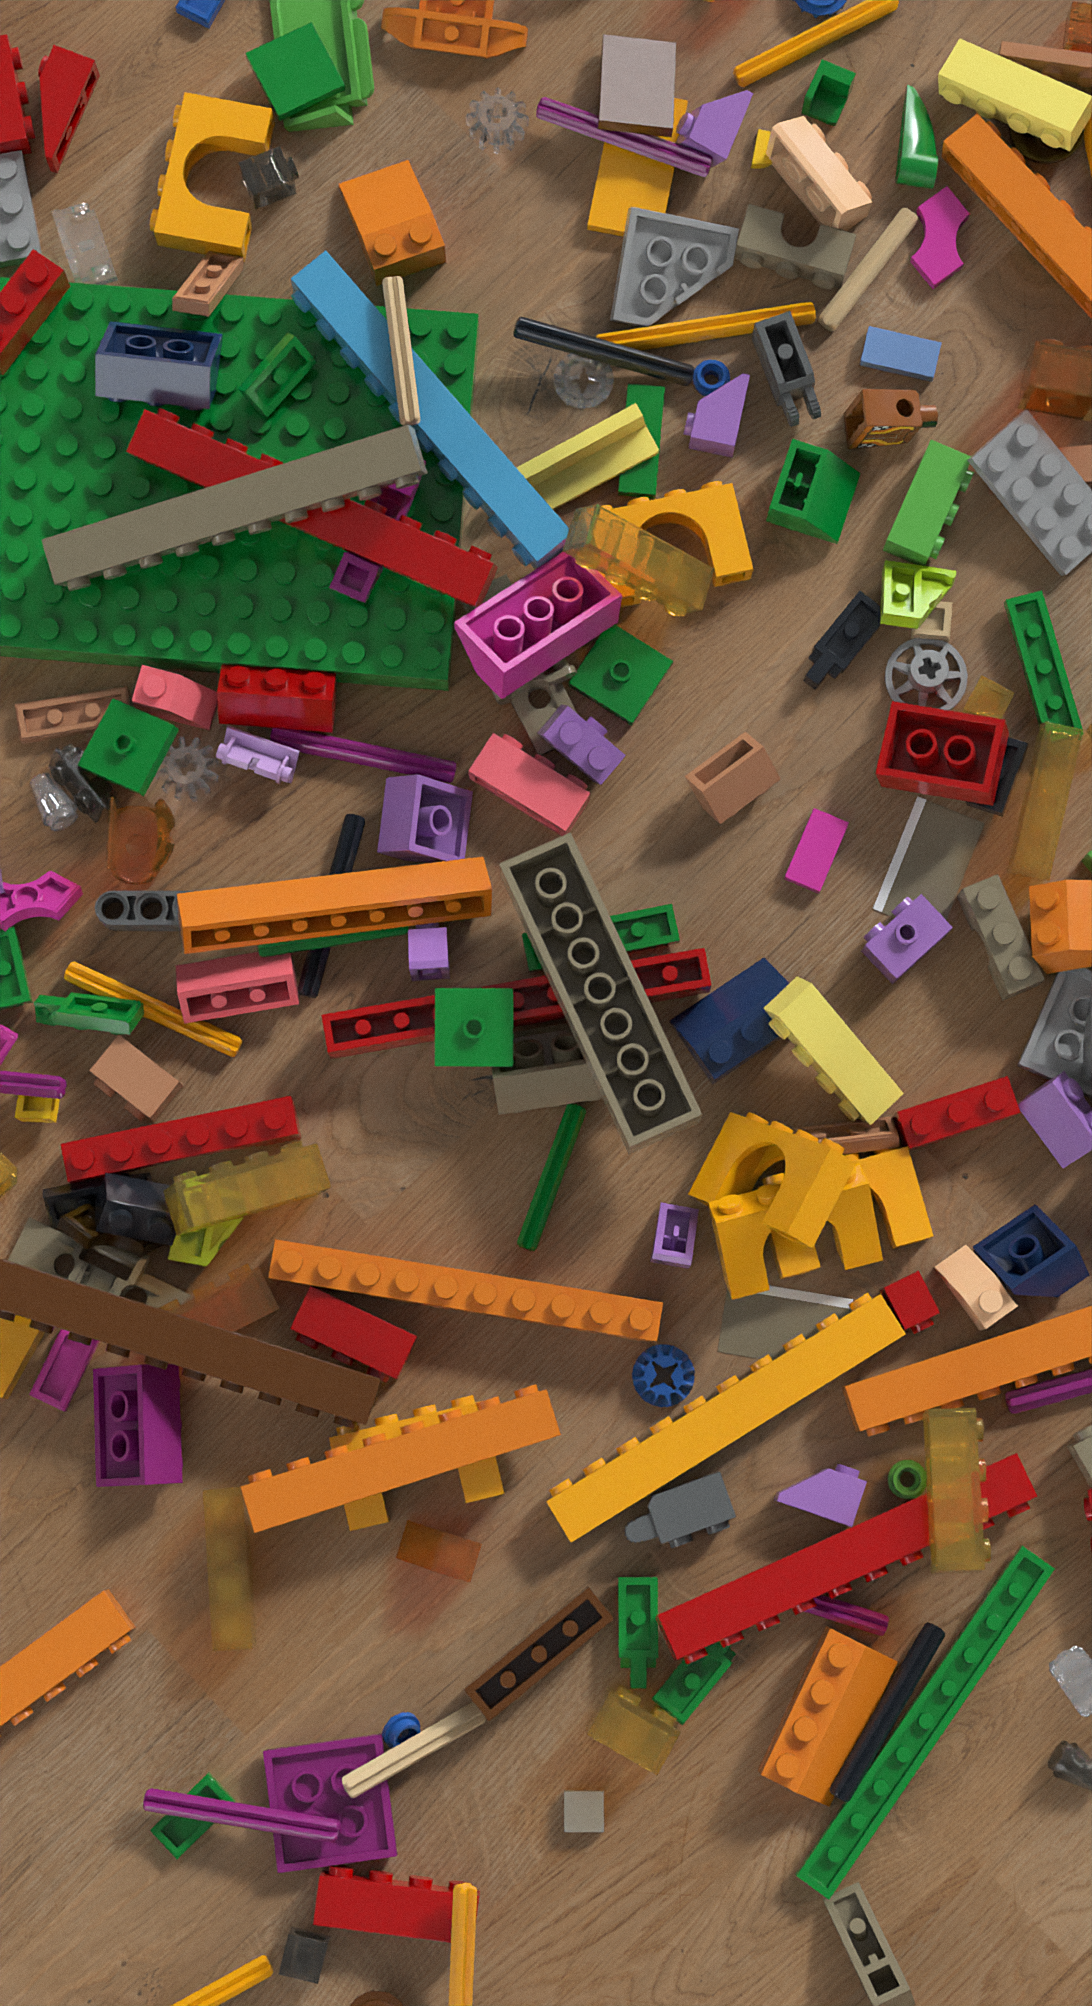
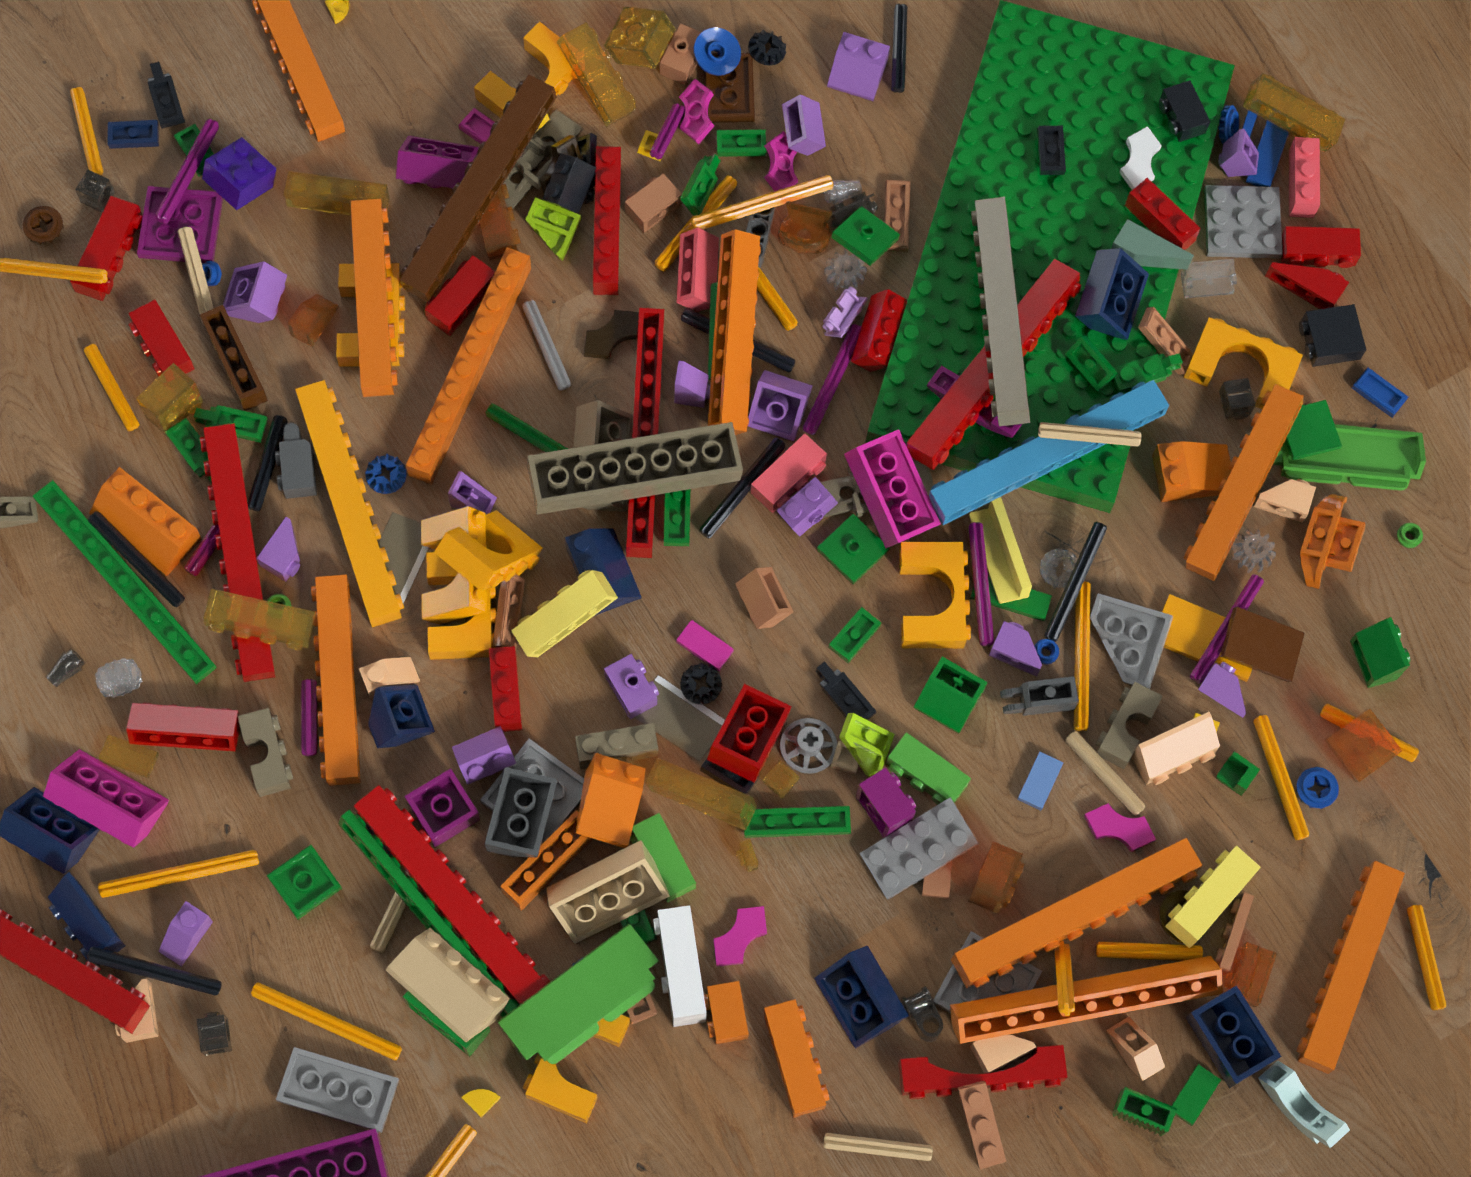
camera: 100 degrees right, 10 degrees down
coral slope [131,665,218,731] -> none
clear yellow brick [163,1141,331,1236] -> none
green plate [435,988,513,1067] -> none
clear yellow brick [562,504,715,616] -> none
light grey tile [564,1790,604,1832] -> none
dark orange torso [843,389,938,449] -> none
red brick [880,1270,940,1334] -> none
green piece [895,85,938,189] -> none
none -> light orange axle [84,344,140,431]
none -> dark blue plate [108,120,159,149]
none -> red brick [128,299,195,383]
none -> black hinge [147,61,185,129]
none -> dark purple brick [202,137,276,211]
none -> medium lavender slope [223,261,287,323]
none -> black axle [247,415,287,511]
none -> light grey axle [523,300,571,391]
none -> dark brown tile [584,310,639,359]
none -> black gear [680,663,722,705]
none -> light orange axle [691,175,833,230]
none -> black axle [700,437,785,539]
none -> light orange axle [757,267,798,331]
none -> green plate [828,607,882,664]
none -> magenta brick [856,767,916,838]
none -> magenta axle [968,522,994,646]
none -> sand green slope [1111,219,1194,270]
none -> green hinge [1112,353,1183,393]
none -> orange brick [1184,384,1304,581]
none -> light nougat slope [1254,479,1316,523]
none -> black brick [1299,304,1366,367]

